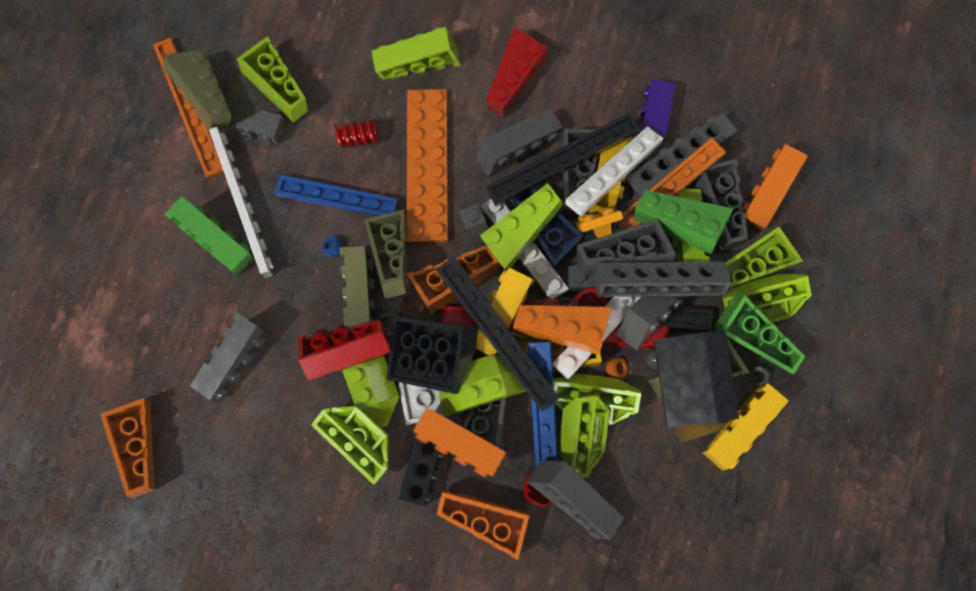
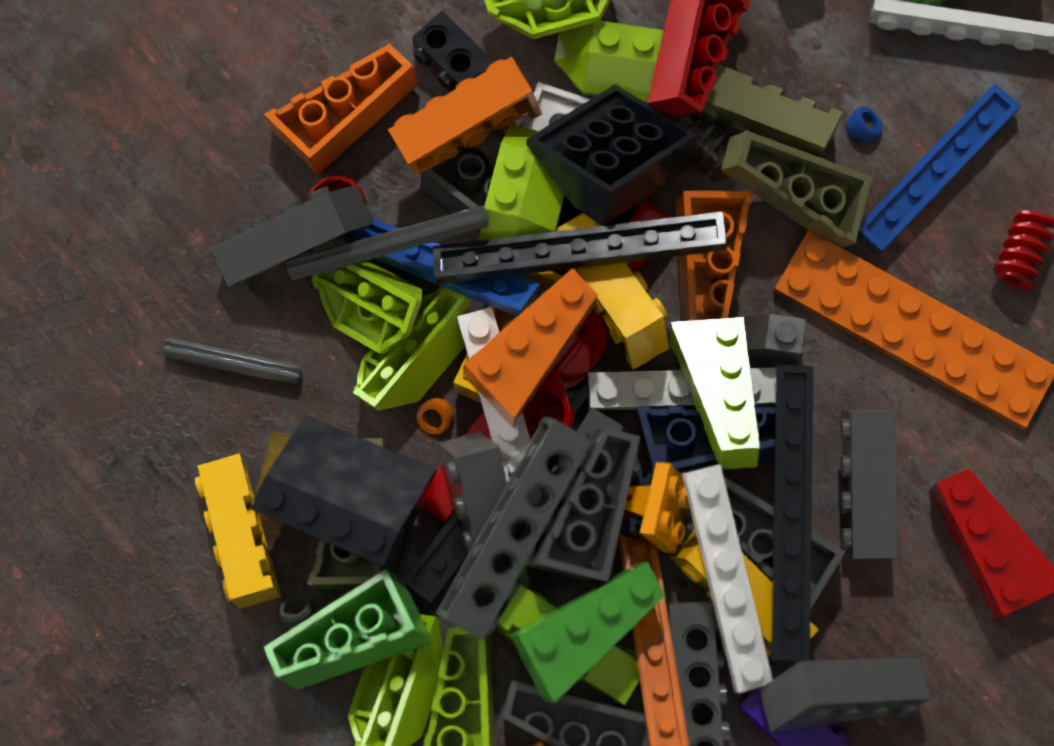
camera: 120 degrees right, 0 degrees up
none -> dark grey axle [163,337,302,385]
none -> dark grey axle [287,206,489,280]
none -> dark grey wedge [759,657,931,732]

